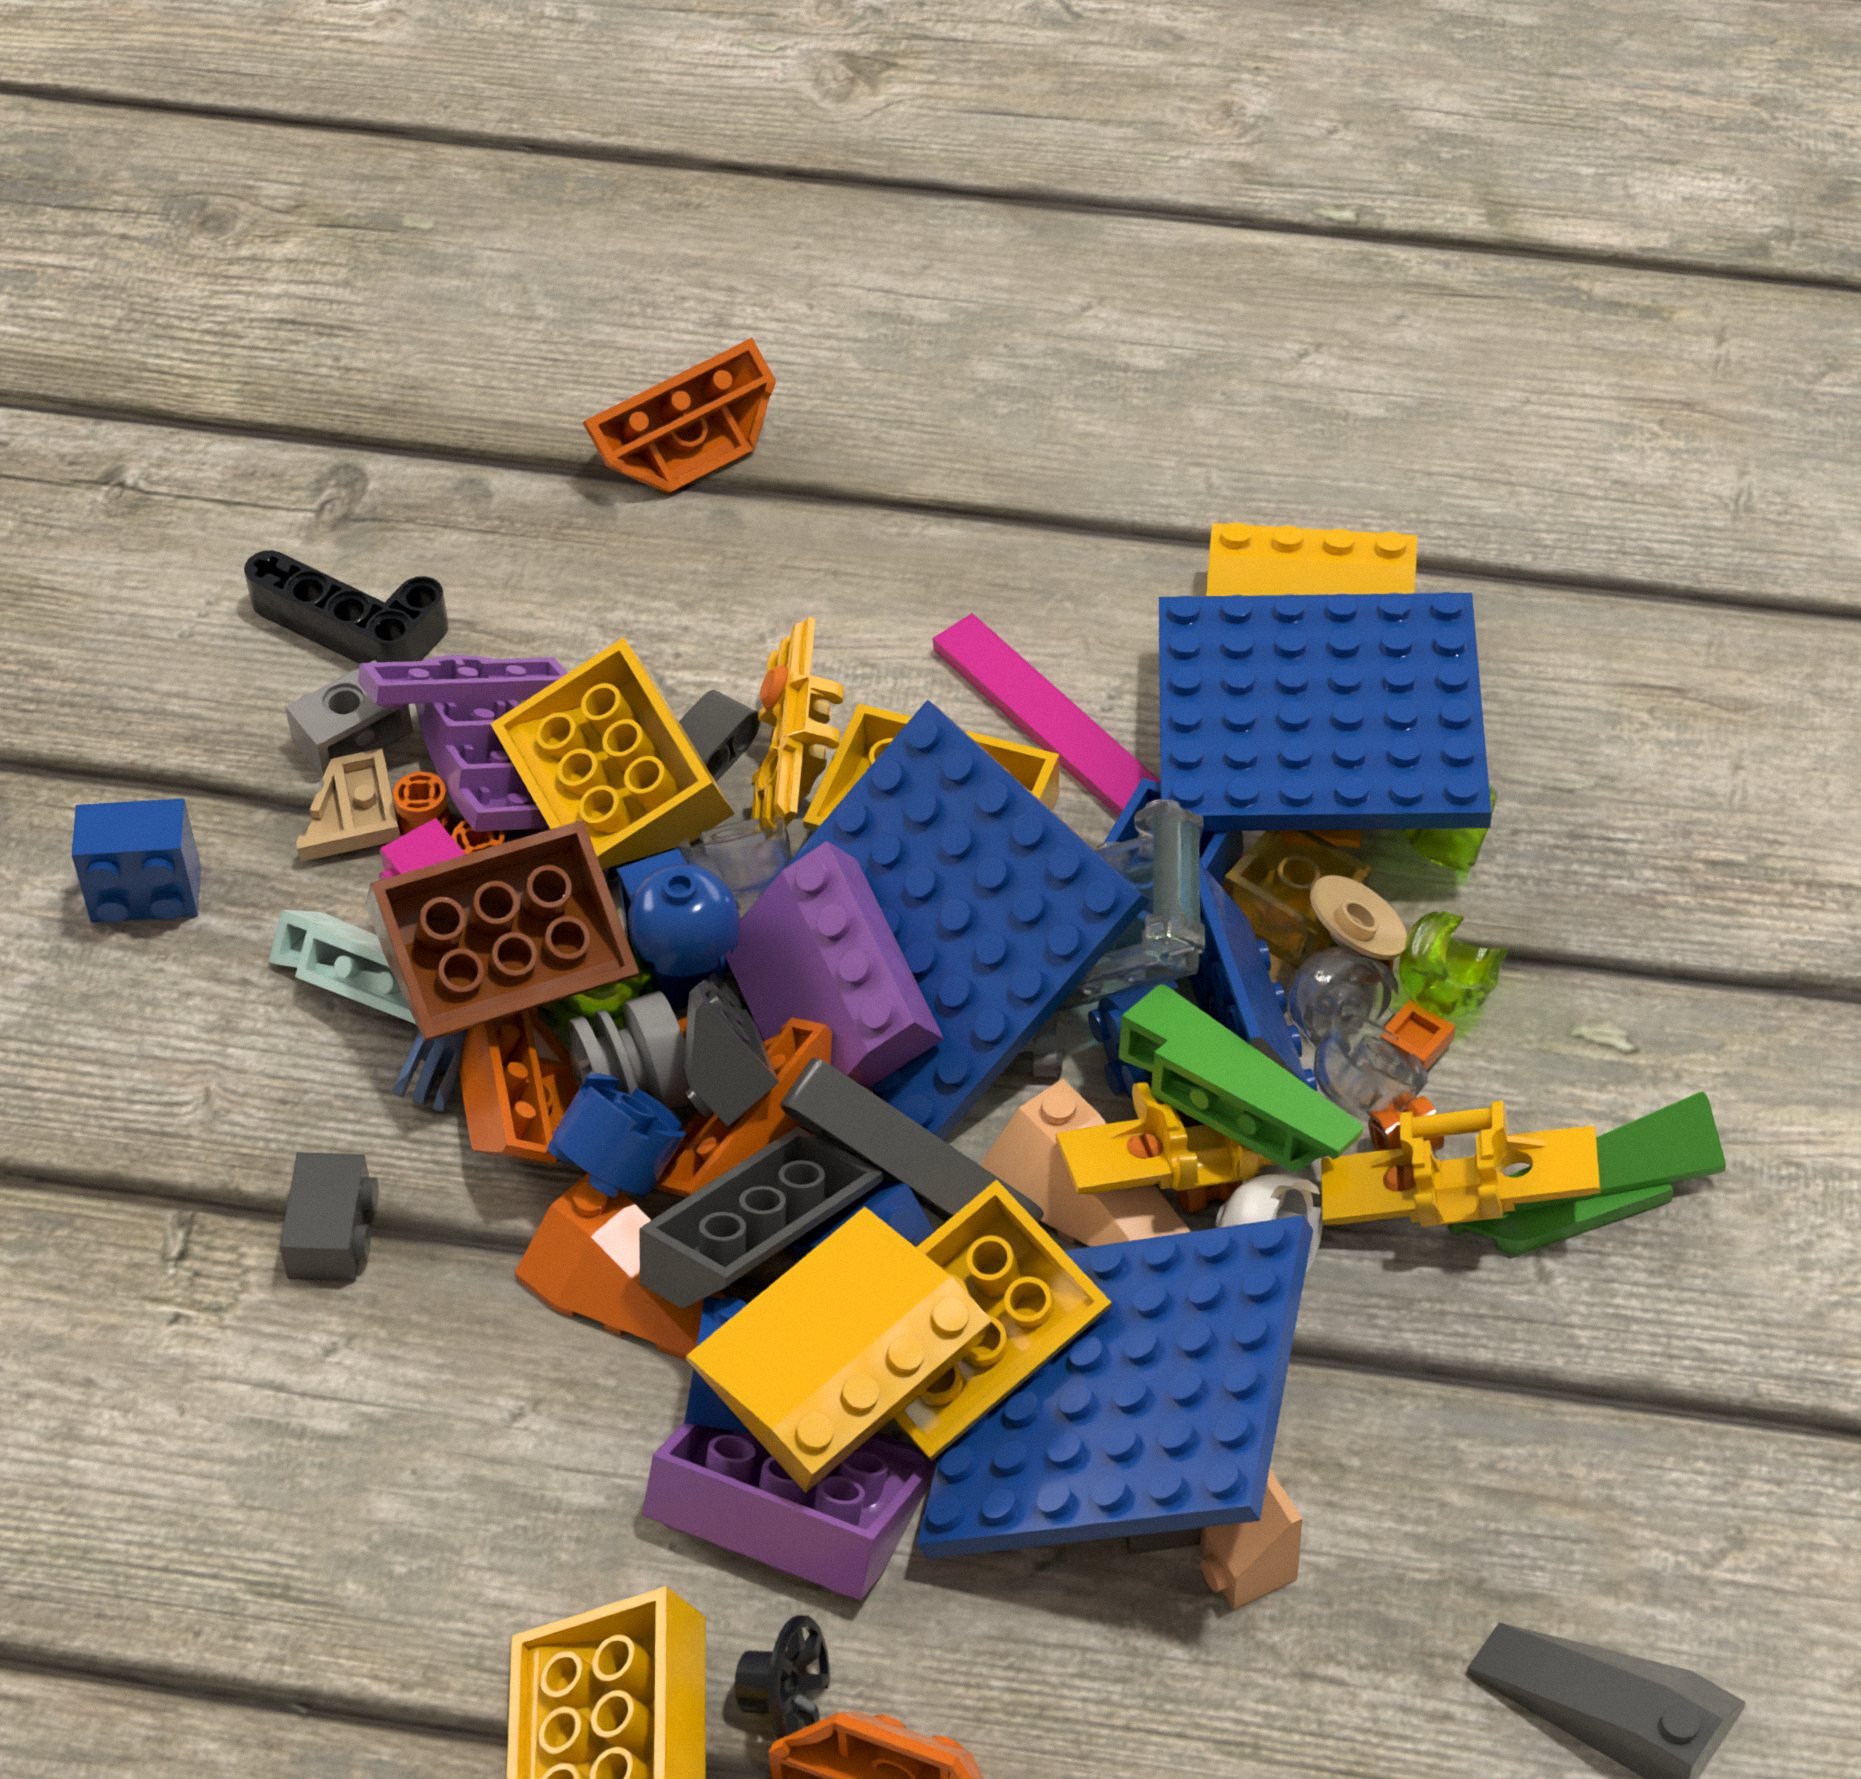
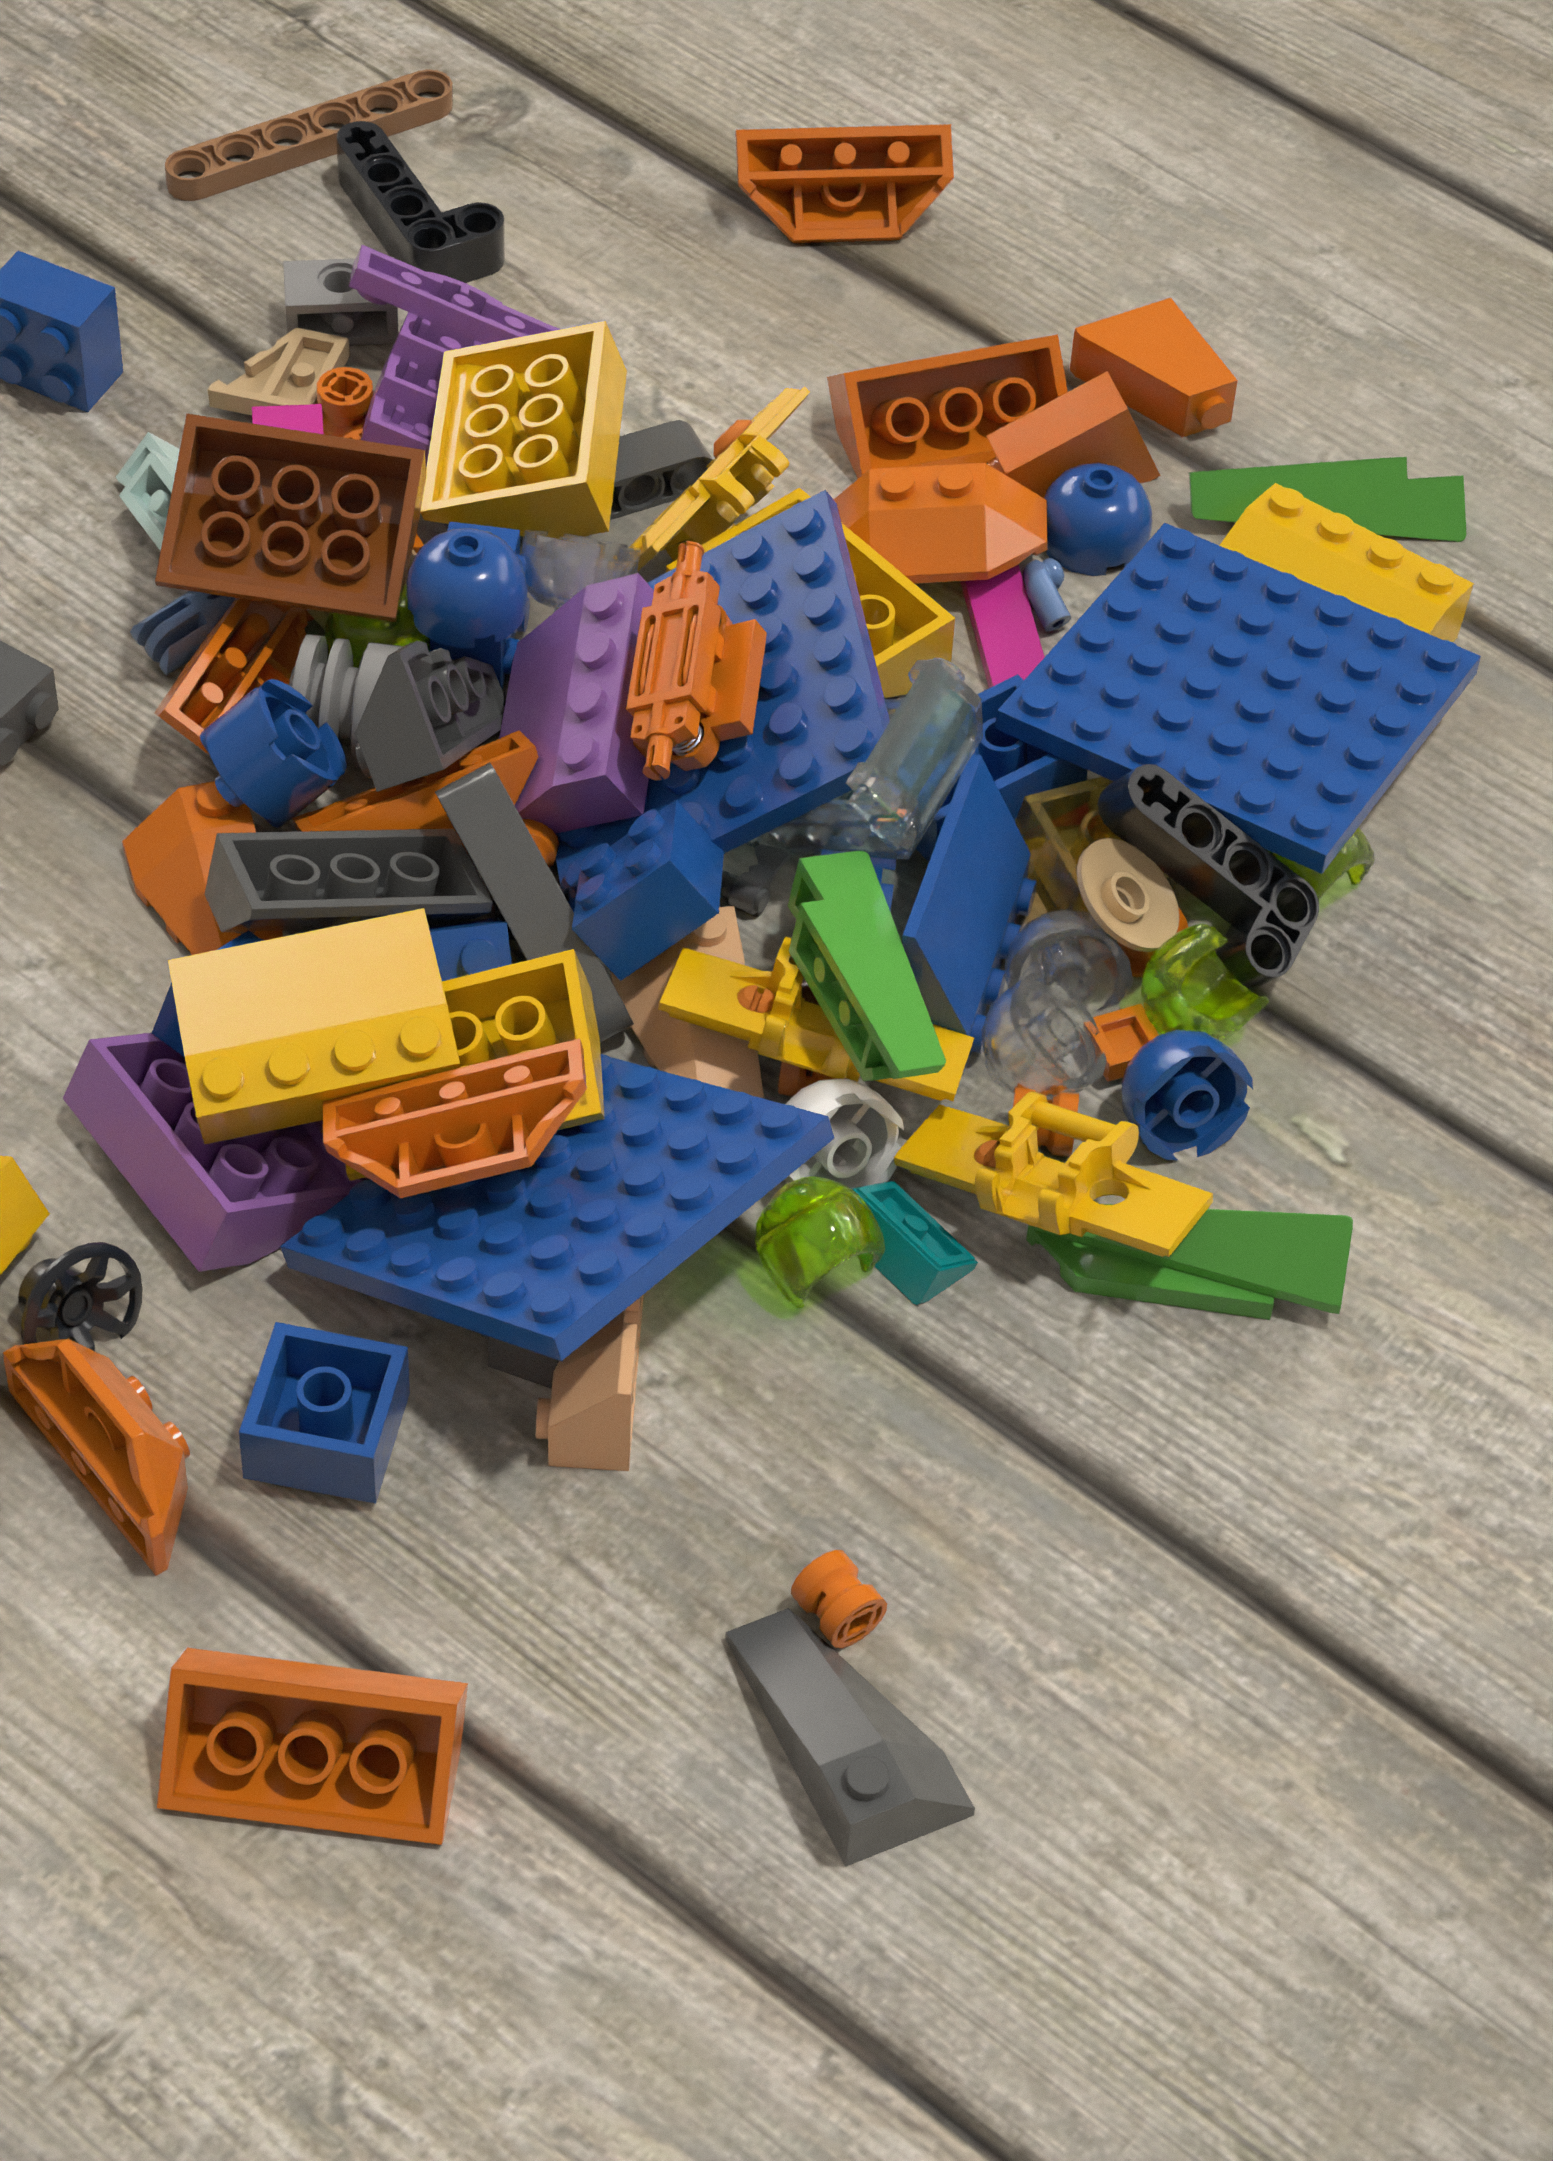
camera: 25 degrees right, 0 degrees up
none -> medium nougat beam [165,69,453,201]
none -> blue brick [239,1322,410,1504]
none -> orange wedge [323,1038,587,1198]
none -> blue brick [572,799,724,981]
none -> orange piece [626,541,767,780]
none -> clear neon green piece [755,1176,885,1309]
none -> orange wheel [791,1550,887,1648]
none -> orange slope [827,334,1068,479]
none -> orange wedge [833,463,1048,583]
none -> teal slope [834,1181,978,1305]
none -> orange slope [986,371,1161,498]
none -> medium blue arm [1023,558,1071,631]
none -> blue cylinder [1044,463,1153,576]
none -> orange slope [1070,298,1238,437]
none -> black beam [1098,764,1319,994]
none -> blue cylinder [1122,1030,1253,1160]
none -> bright green wedge [1189,457,1467,542]

